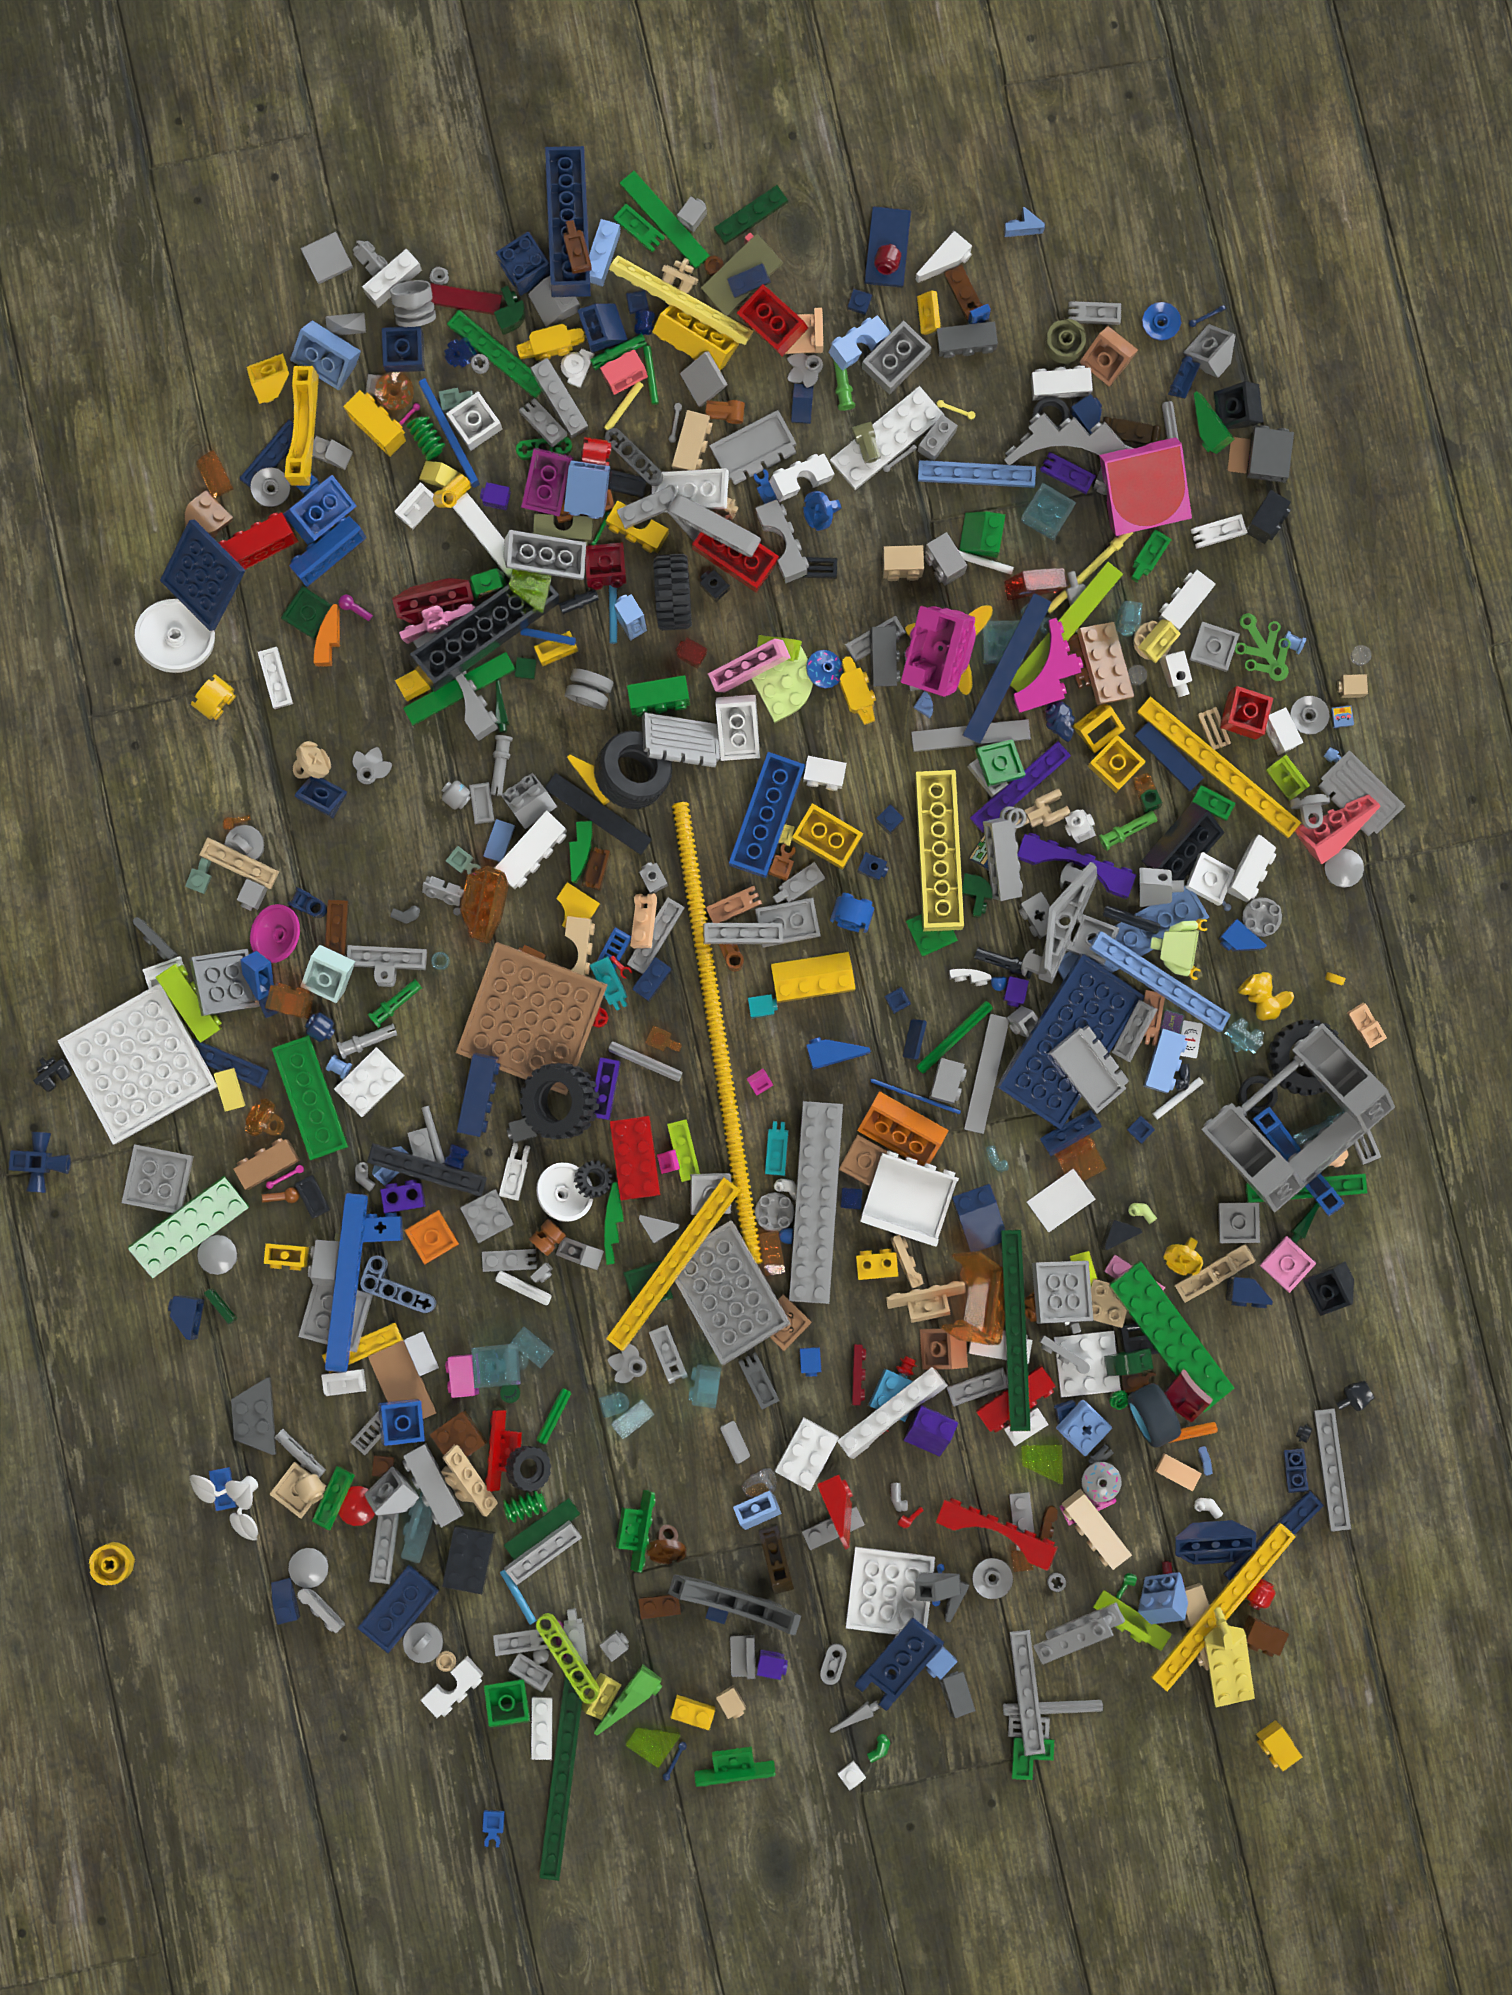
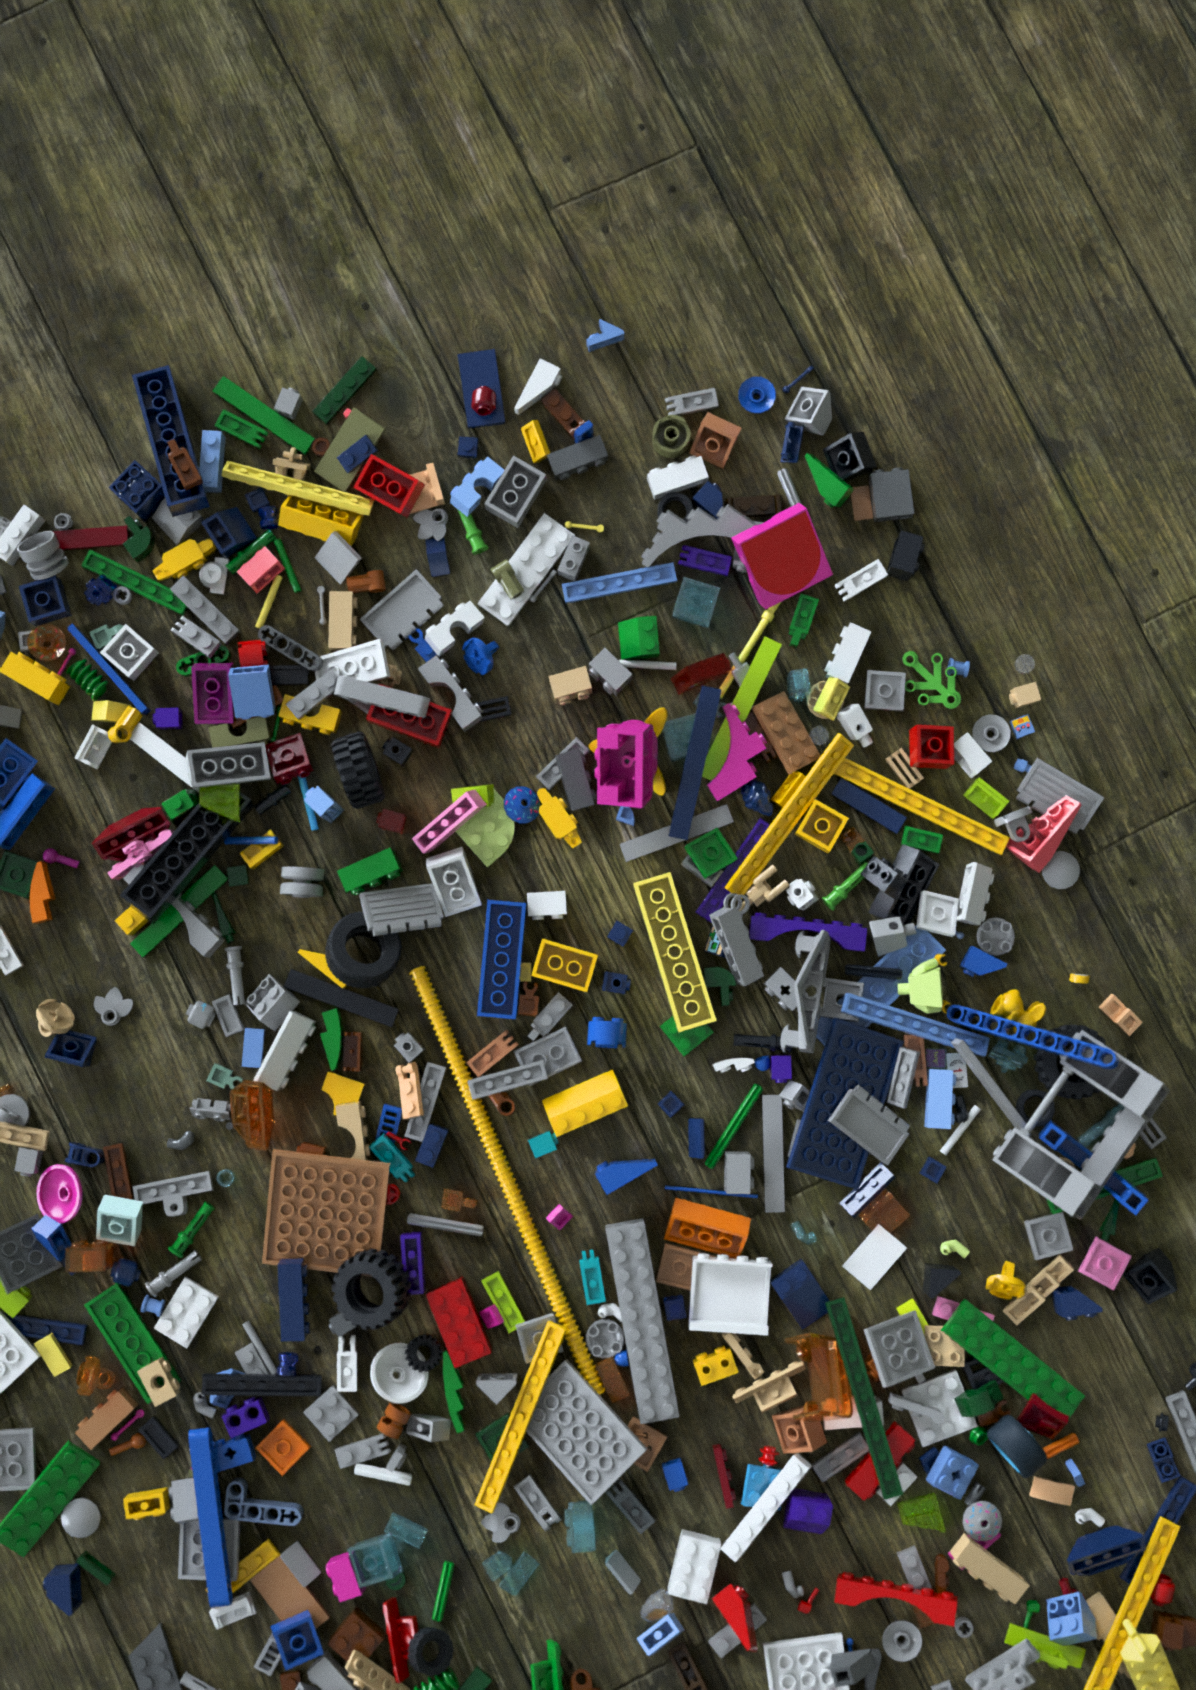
camera: 15 degrees left, 0 degrees up
none -> tan brick [137,1357,180,1407]
none -> yellow plate [724,733,854,899]
none -> black brick [861,856,908,899]
none -> blue beam [947,1005,1119,1070]
none -> light grey tile [951,1038,1026,1130]

